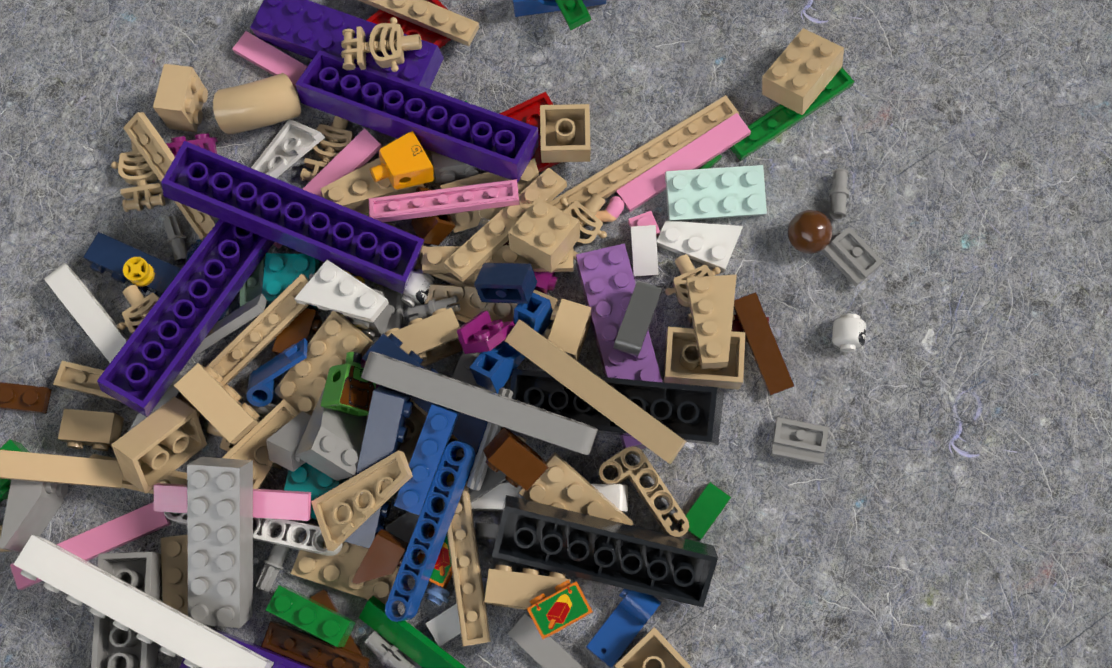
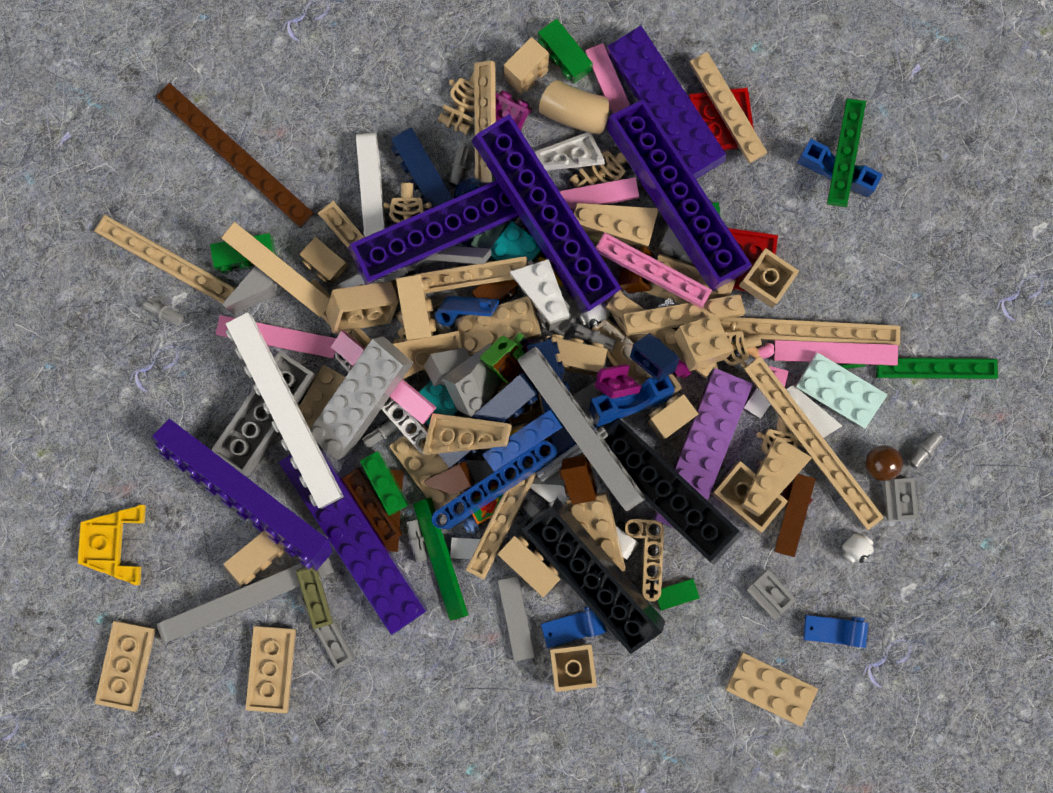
camera: 30 degrees right, 10 degrees up
yellow wheel [123,257,155,287] -> none
tan torso [341,17,422,72] -> none
light orange torso [370,131,434,190] -> none
tan tile [504,320,687,464] -> none
brick [527,580,593,640] -> none
dark grey beam [613,280,662,357] -> none
tan brick [762,28,844,115] -> none
none -> green brick [537,18,593,84]
none -> tan plate [725,652,818,727]
none -> tan plate [743,356,884,530]
none -> blue door [803,615,869,648]

